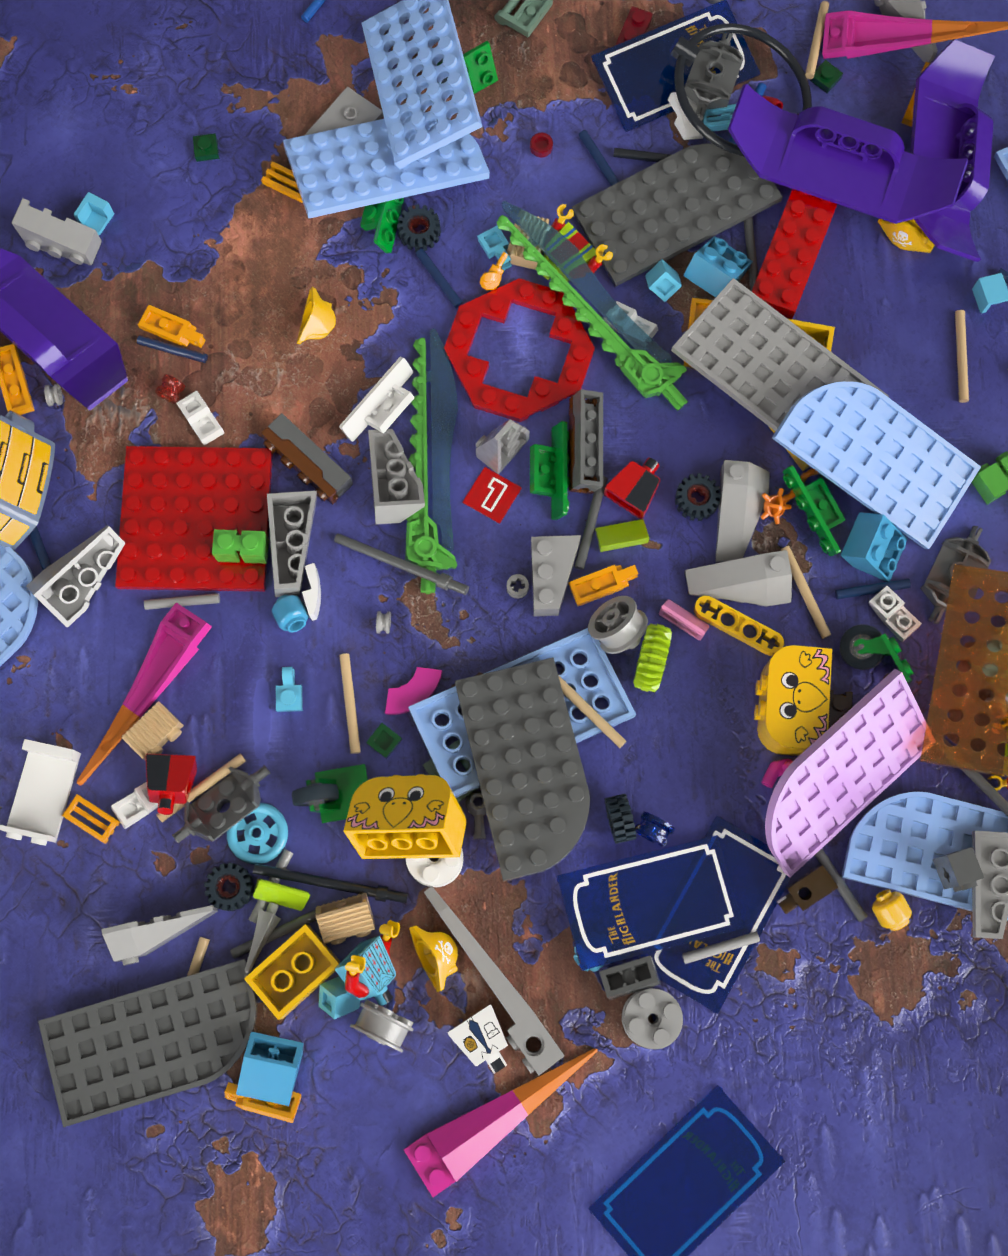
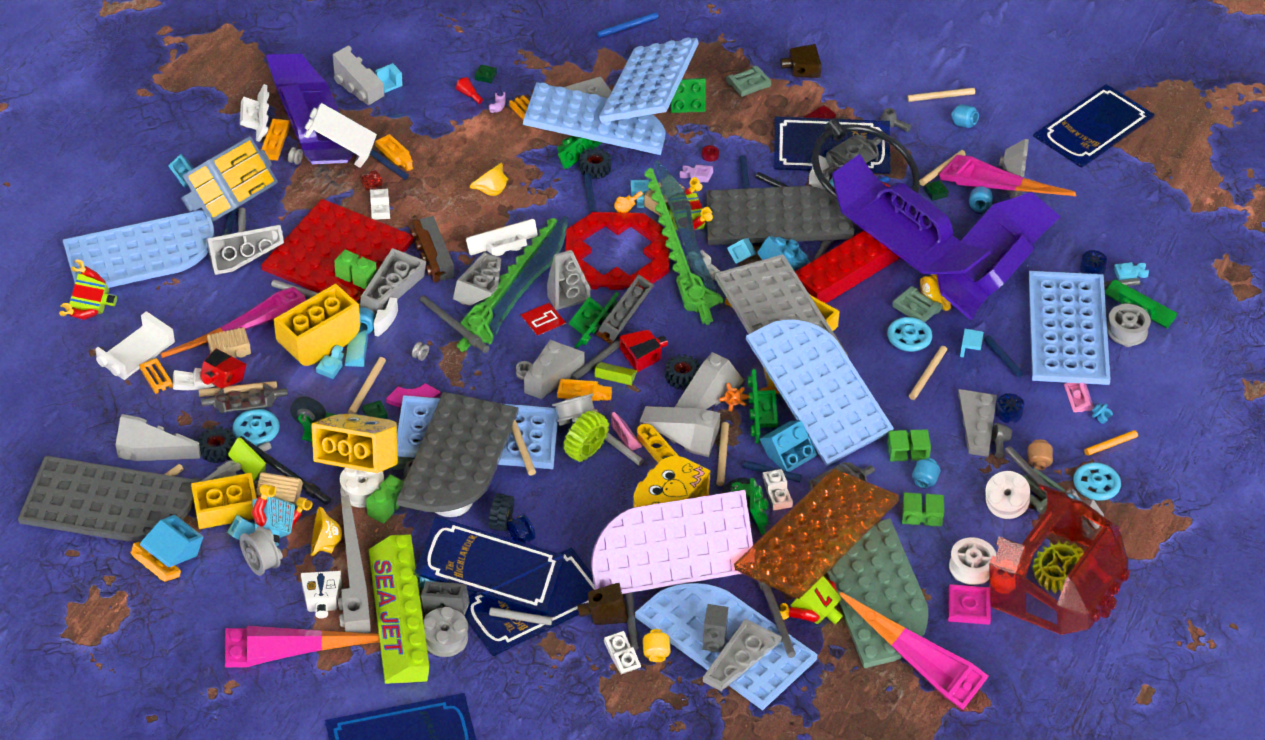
camera: 25 degrees right, 30 degrees down
none -> light grey bar [238,208,246,233]
none -> yellow brick [274,284,360,366]
none -> white panel [304,103,377,167]
none -> medium azure slope [345,330,368,367]
none -> bright green piece [366,474,404,524]
none -> lime slope [368,535,429,684]
none -> cone [456,77,483,104]
none -> lavender arm [489,92,505,113]
none -> light grey bar [604,432,644,466]
none -> white slope [604,631,641,674]
none -> lavender plate [680,165,713,183]
none -> medium azure plate [887,317,932,352]
none -> sand green plate [892,286,943,322]
none -> dark azure head [969,186,993,213]

